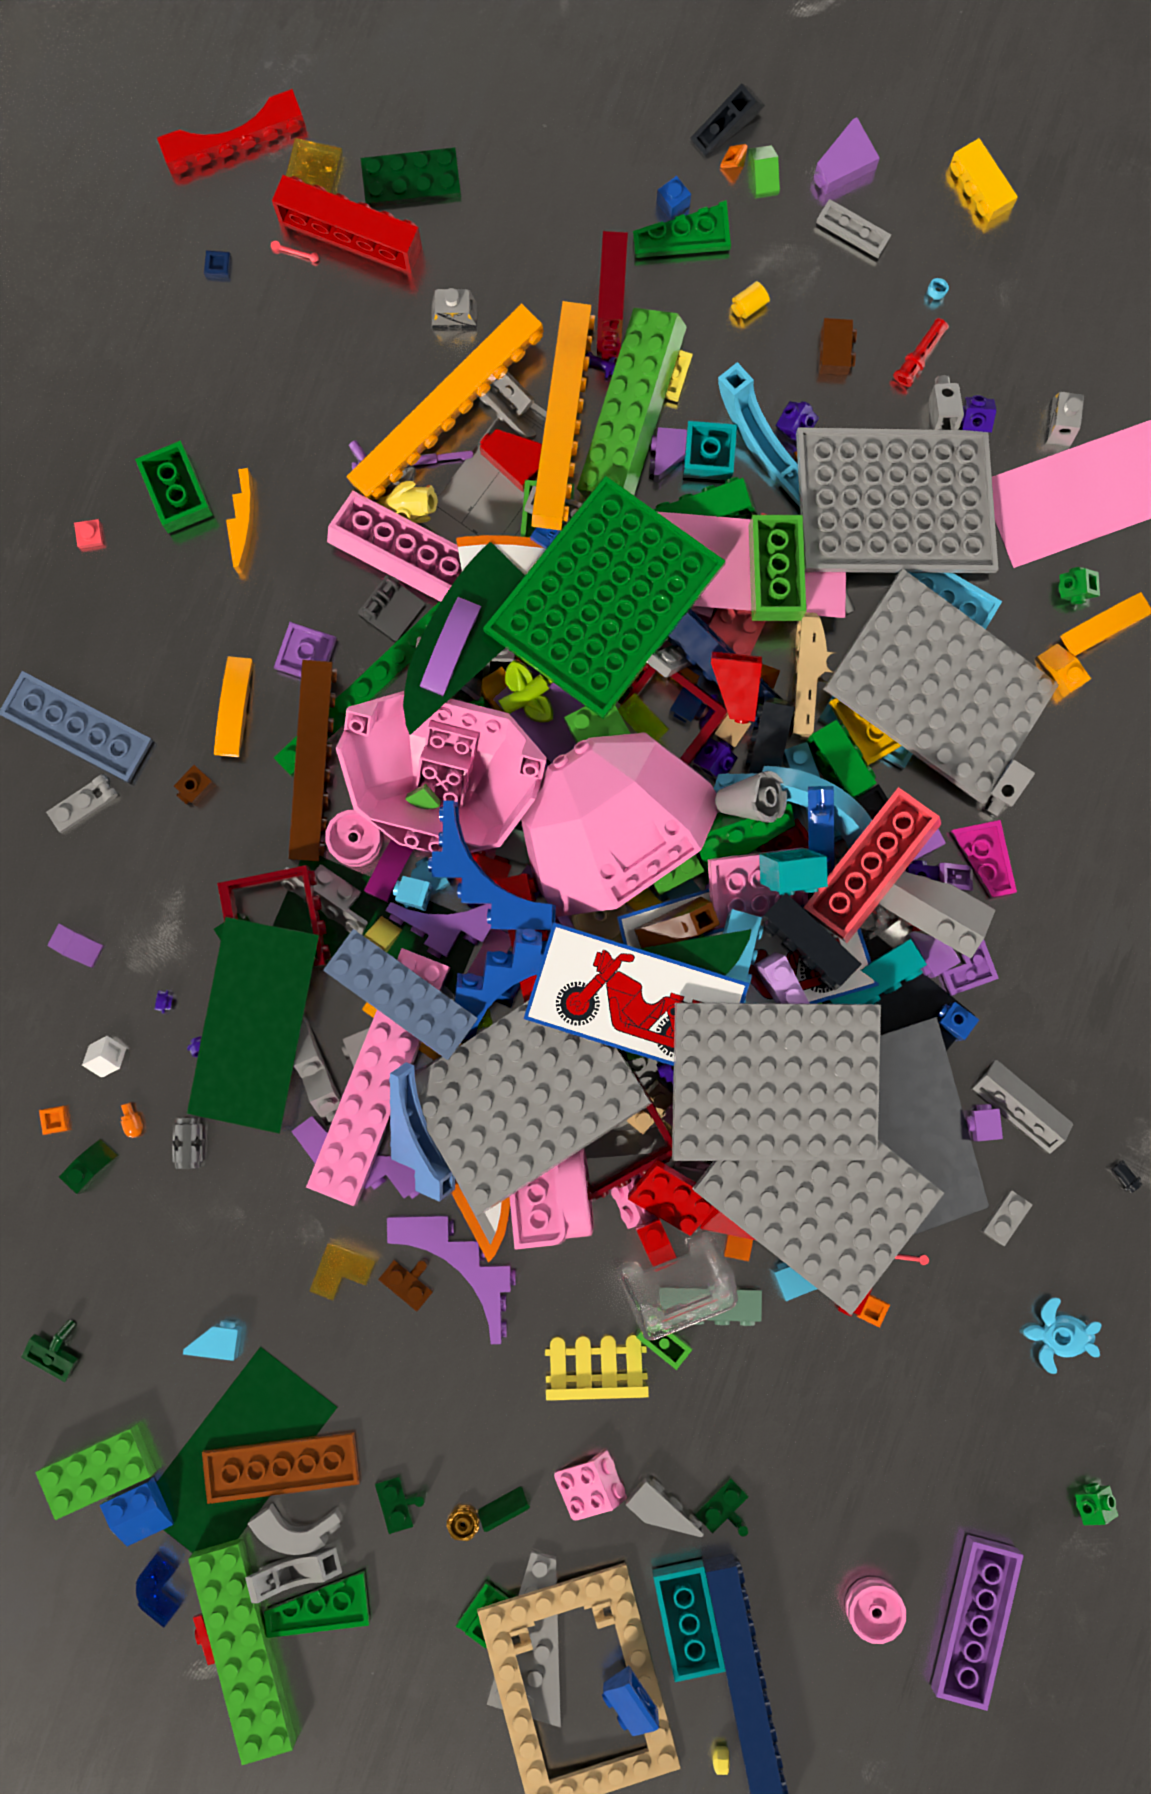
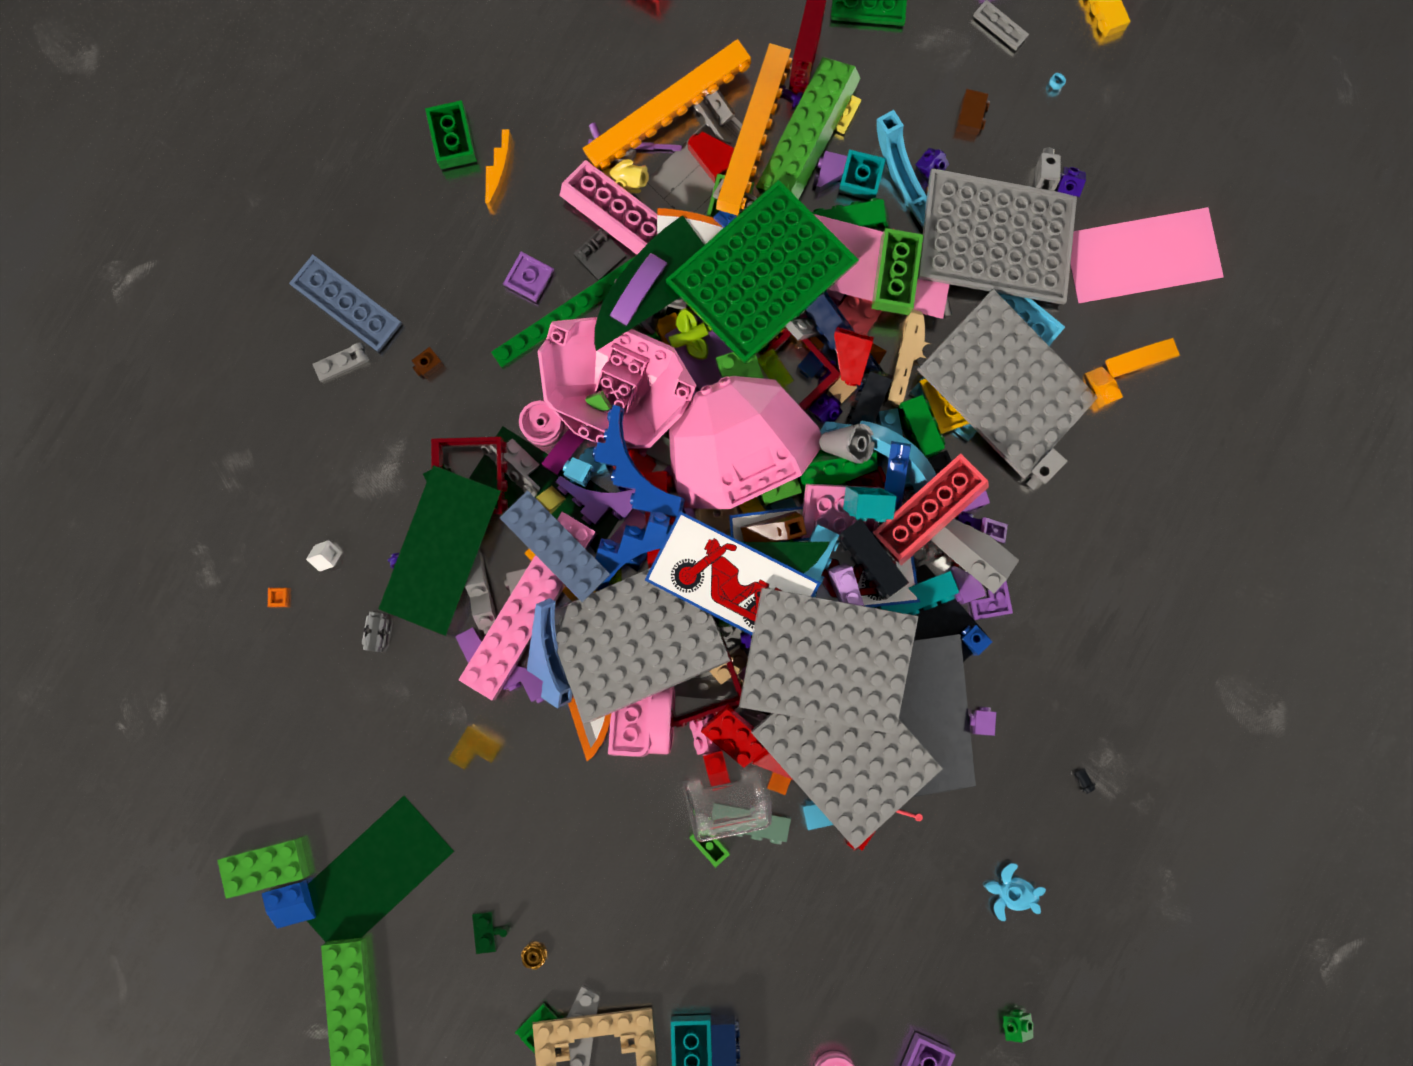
camera: 10 degrees right, 0 degrees up
dark green plate [21,1320,78,1382] -> none
medium lavender slope [47,924,103,968] -> none
dark green slope [59,1139,119,1194] -> none
coral plate [74,519,104,549] -> none
orange cylinder [120,1102,143,1138] -> none
clear blue plate [135,1552,182,1628] -> none
dark purple plate [154,989,173,1014] -> none
medium azure slope [183,1320,242,1361] -> none
red plate [193,1613,215,1665] -> none
dark orange tile [202,1431,360,1504] -> none
light orange slope [214,656,253,757] -> none
light grey arch [245,1547,342,1603] -> none
light grey arch [248,1503,343,1555] -> none
green wing [264,1570,370,1638] -> none
reddish brown brick [288,659,337,861] -> none
reddish brown plate [378,1258,433,1312] -> none
medium lavender arch [387,1215,516,1344] -> none
light grey torso [432,288,477,328] -> none
dark green slope [478,1486,531,1532] -> none
light yellow fence [545,1335,649,1401] -> none
bright pink bracket [554,1450,627,1521] -> none
light grey slope [625,1477,704,1537] -> none
dark green plate [694,1477,749,1537] -> none
yellow brick [731,281,770,319] -> none
orange tile [856,1295,890,1328] -> none
red pin [893,318,949,387] -> none
dark pink wing [951,820,1017,898] -> none
light grey panel [972,1060,1073,1153] -> none
light grey plate [982,1190,1032,1246] -> none
light grey torso [1046,392,1084,447] -> none
green brick [1058,567,1100,604] -> none

